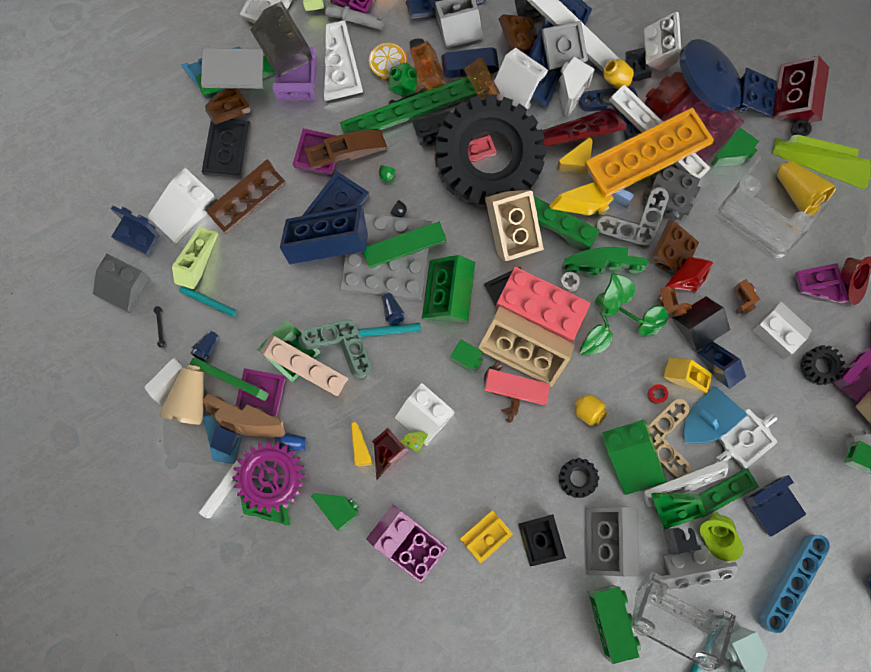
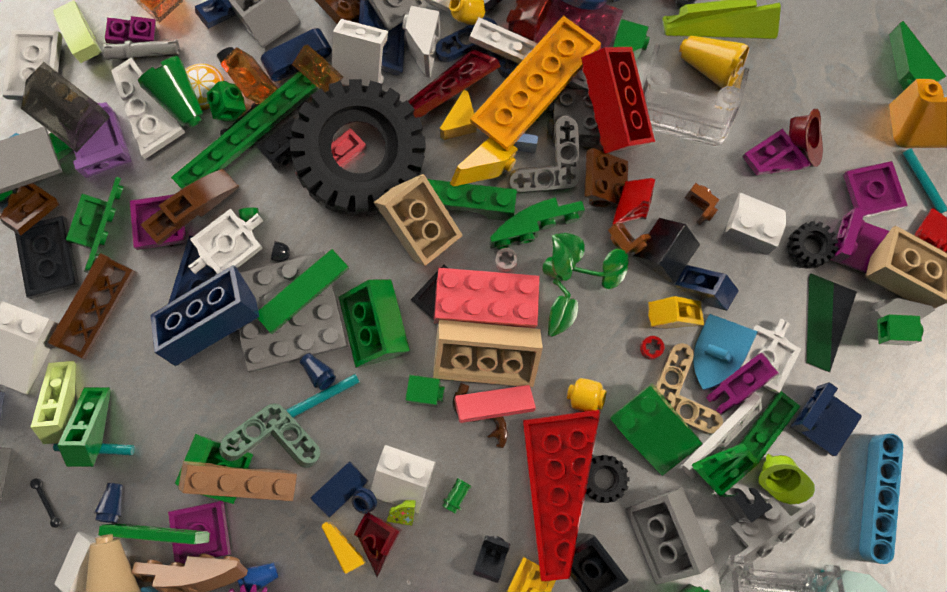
camera: 30 degrees left, 0 degrees up
none -> green slope [57,387,111,467]
none -> green bracket [66,177,124,273]
none -> green cone [138,56,203,128]
none -> white plate [188,209,264,274]
none -> dark blue slope [310,461,368,518]
none -> dark blue plate [351,488,377,514]
none -> green pin [442,478,472,514]
none -> black bracket [473,535,511,583]
none -> red wing [523,410,601,582]
none -> red brick [581,47,655,154]
none -> magenta hinge [706,352,780,415]
none -> dark green sticker [806,273,857,372]

